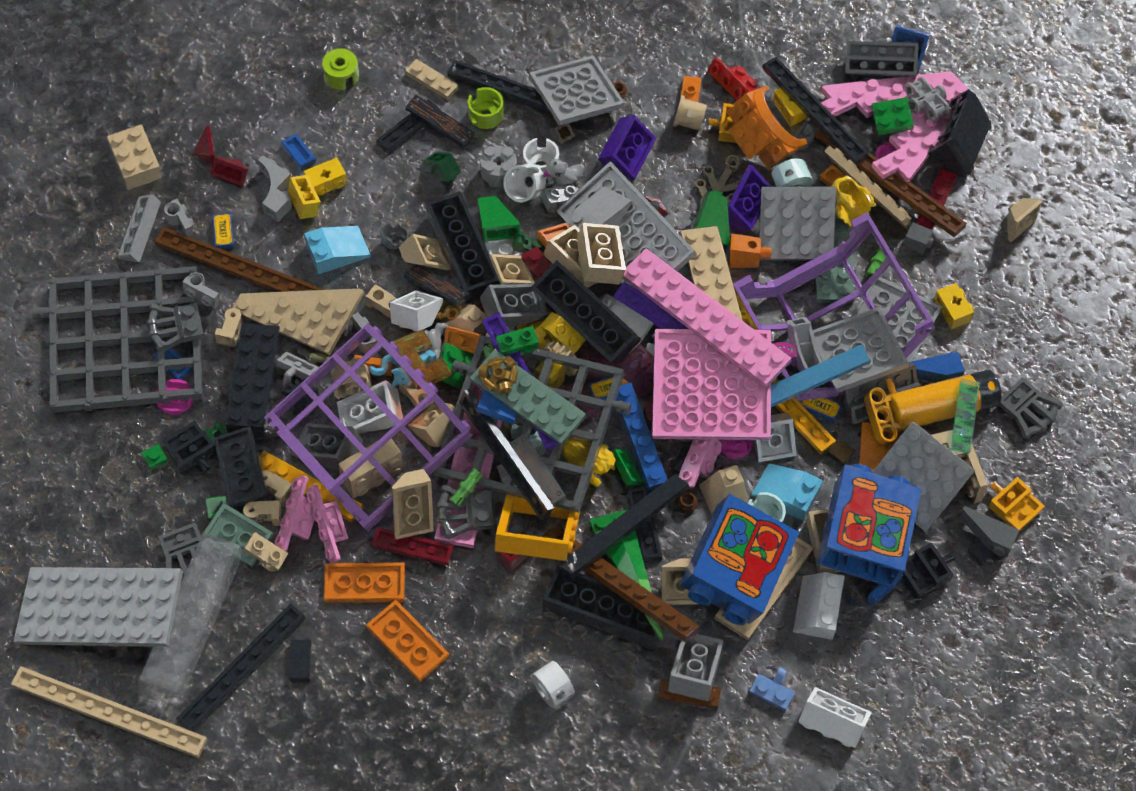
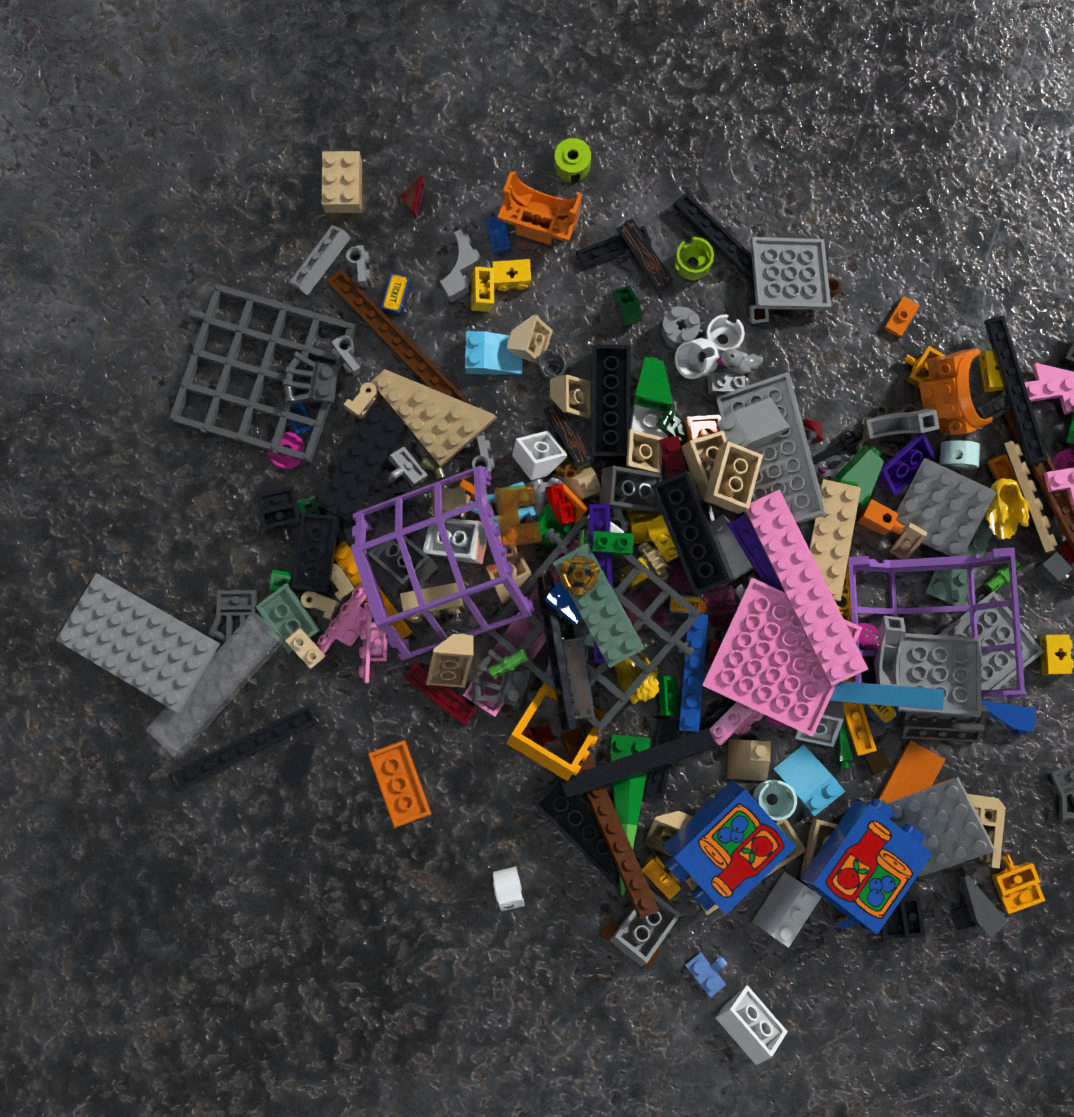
camera: 25 degrees right, 20 degrees up
tan plate [11,666,207,758] -> none
green plate [141,444,168,471] -> none
dark red slope [210,157,248,186] -> none
orange tile [324,563,405,603] -> none
tan leg [365,284,397,318] -> none
tan plate [405,59,458,100] -> none
dark purple slope [598,115,656,179] -> none
tan piece [673,95,707,130] -> none
reddish brown plate [678,492,697,512] -> none
red bracket [707,57,761,100] -> none
light orange piece [864,370,1002,445] -> none
clear light blue tile [950,379,980,454] -> none
none -> orange piece [498,171,582,245]
none -> tan slope [507,315,553,364]
none -> red slope [545,484,575,524]
none -> light orange plate [641,855,682,900]
none -> black sword [812,430,862,465]
none -> green piece [837,720,853,769]
none -> light grey arch [864,408,940,439]
none -> tan plate [889,523,927,559]

